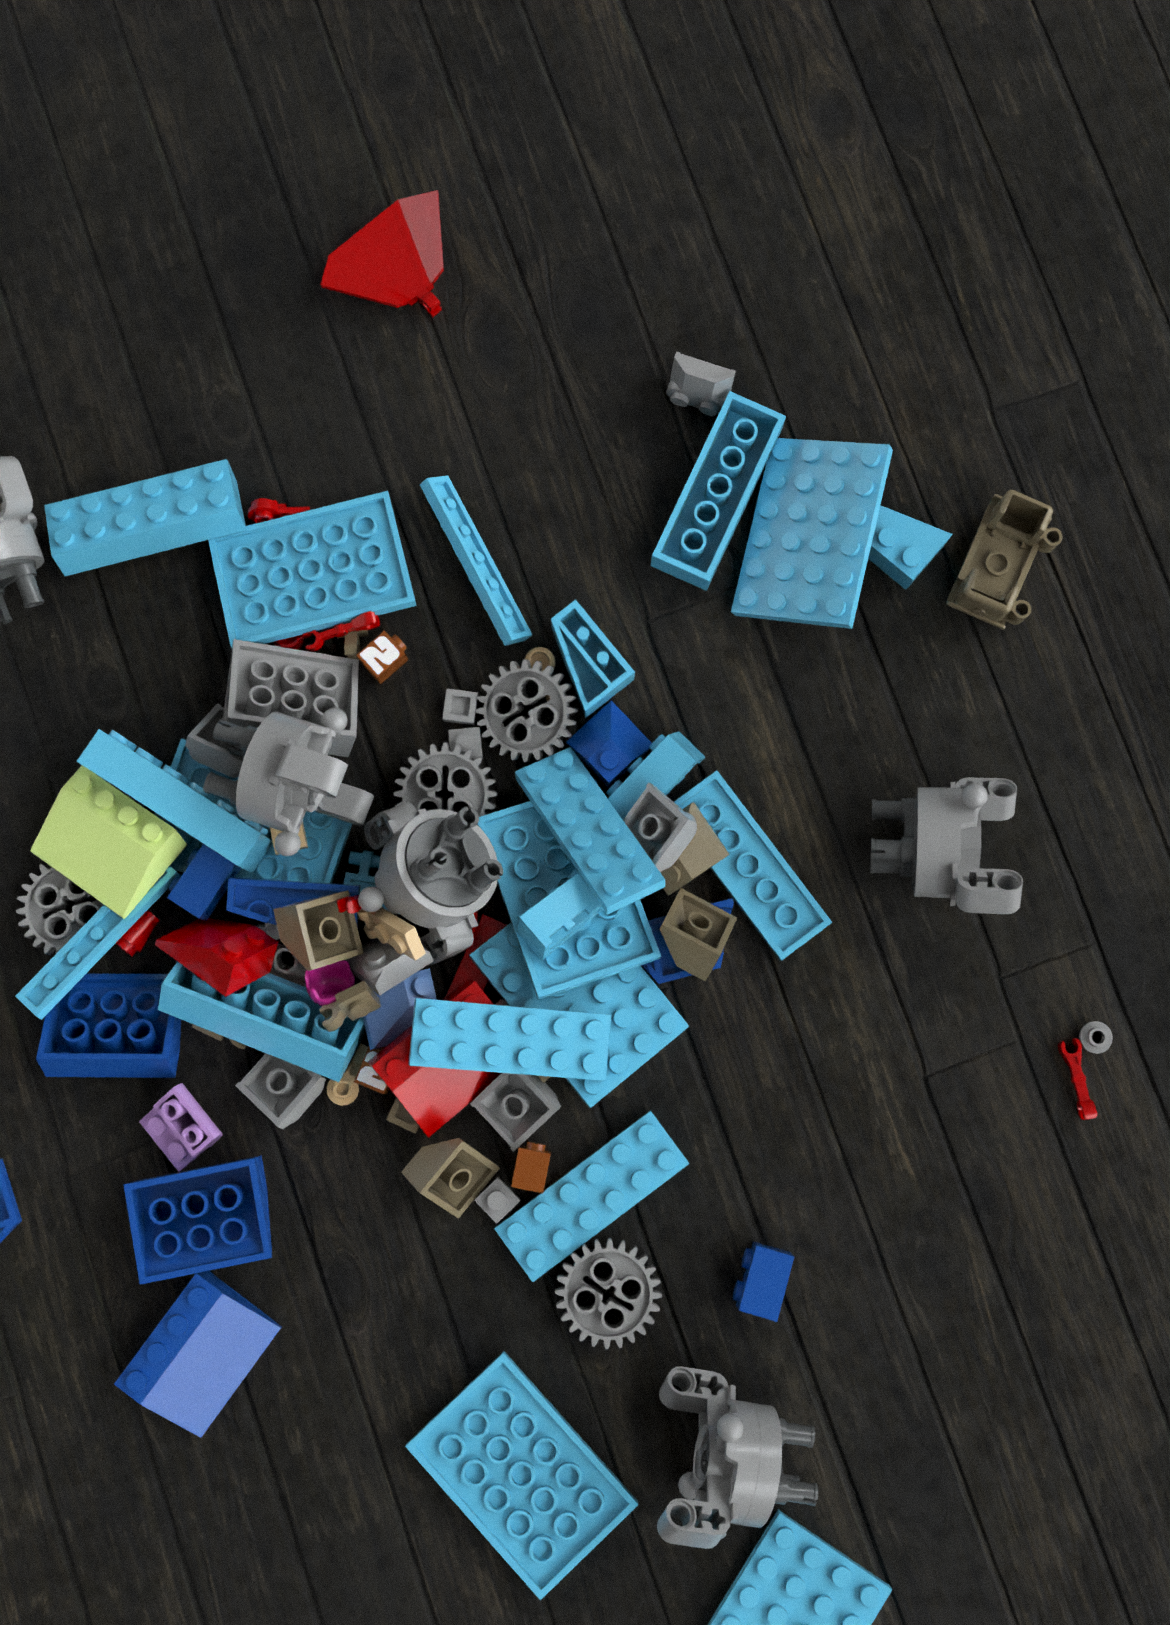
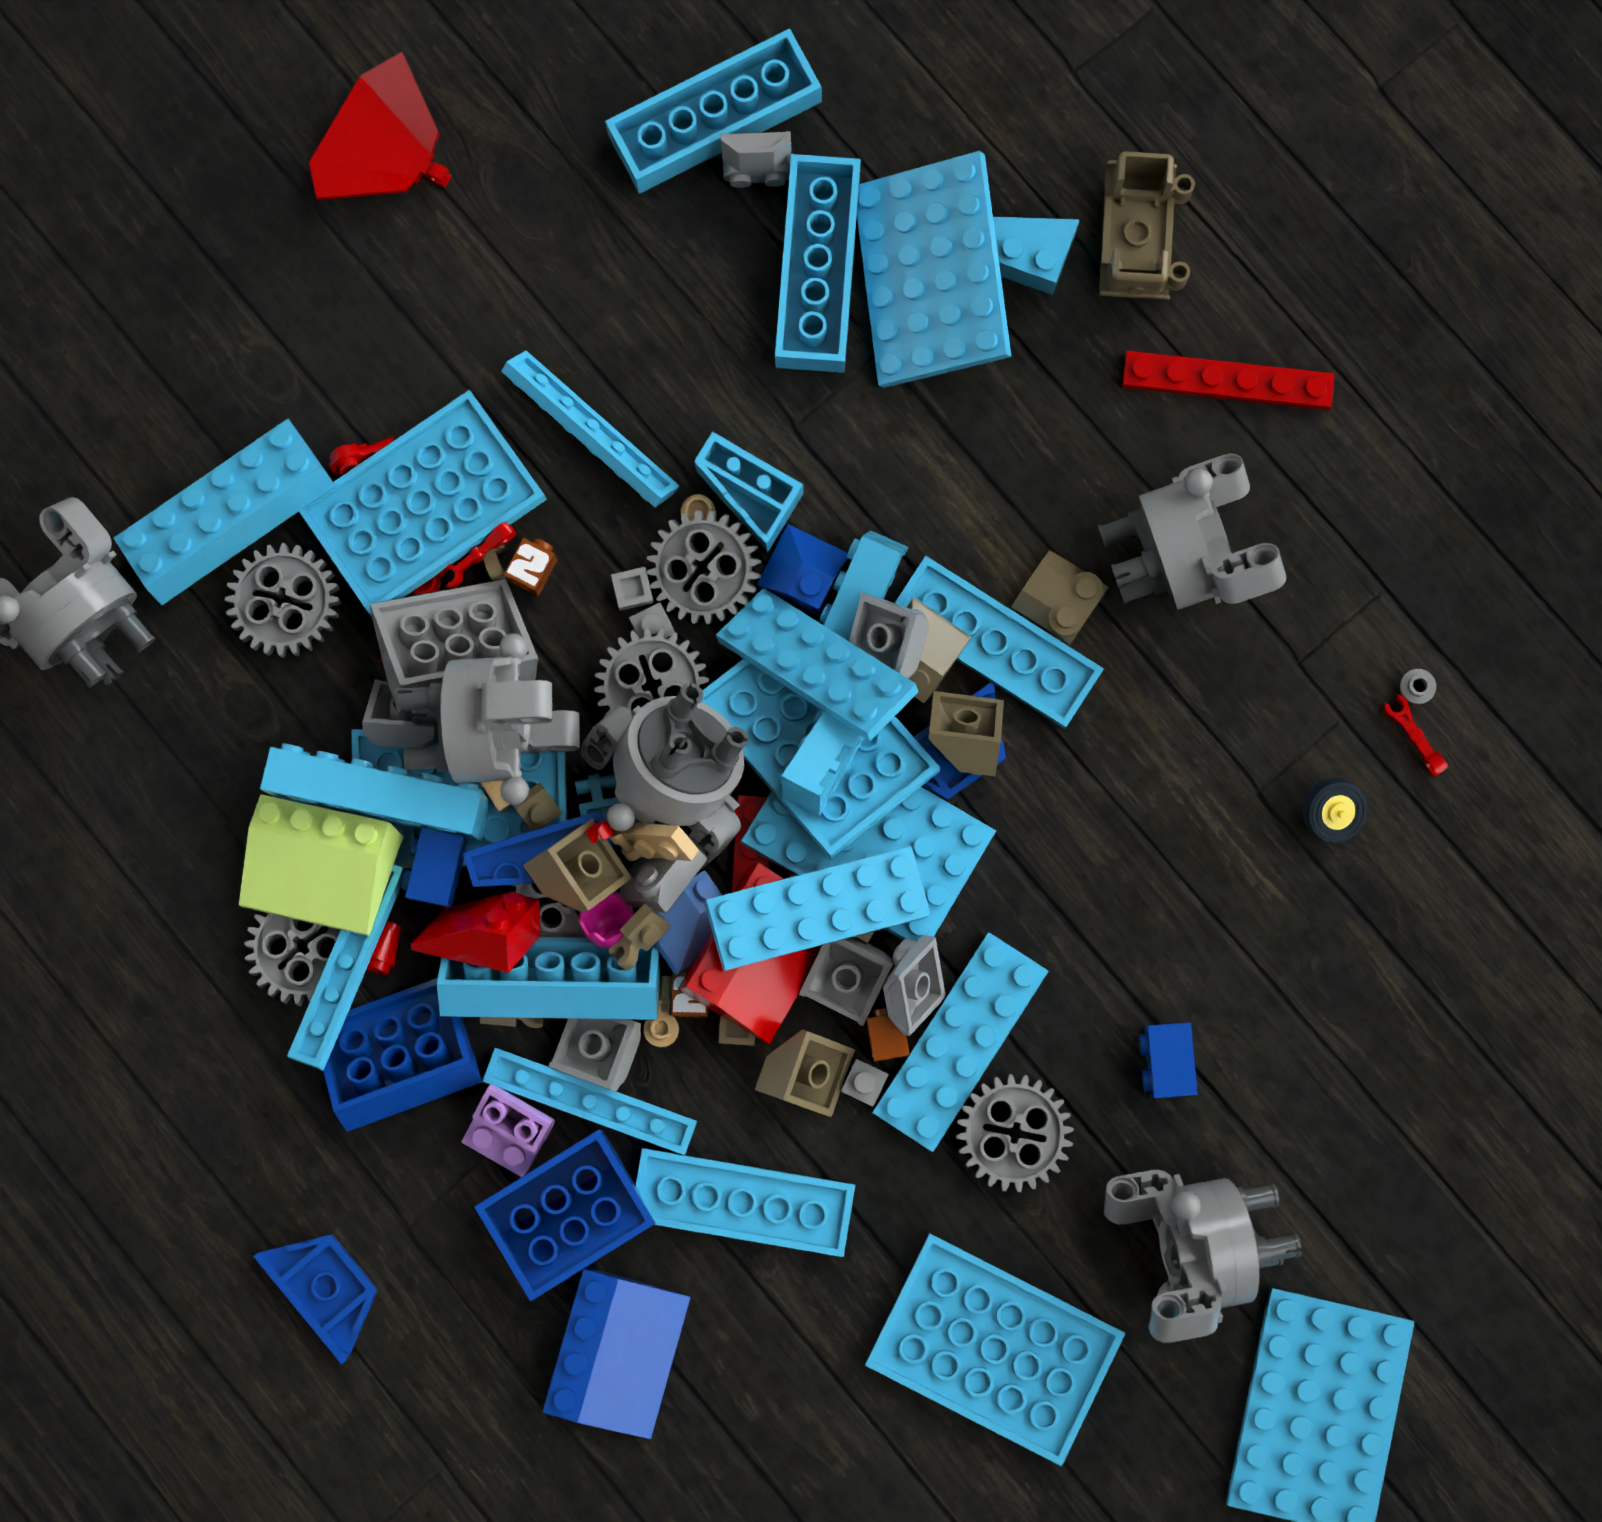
camera: 15 degrees left, 0 degrees up
none -> light grey gear [225,543,341,658]
none -> medium azure plate [482,1048,697,1155]
none -> dark tan plate [512,782,562,831]
none -> medium azure brick [605,28,822,194]
none -> medium azure plate [636,1148,855,1257]
none -> light grey slope [883,935,946,1036]
none -> dark tan slope [1011,550,1109,646]
none -> red plate [1122,351,1335,411]
none -> black wheel [1302,778,1368,843]

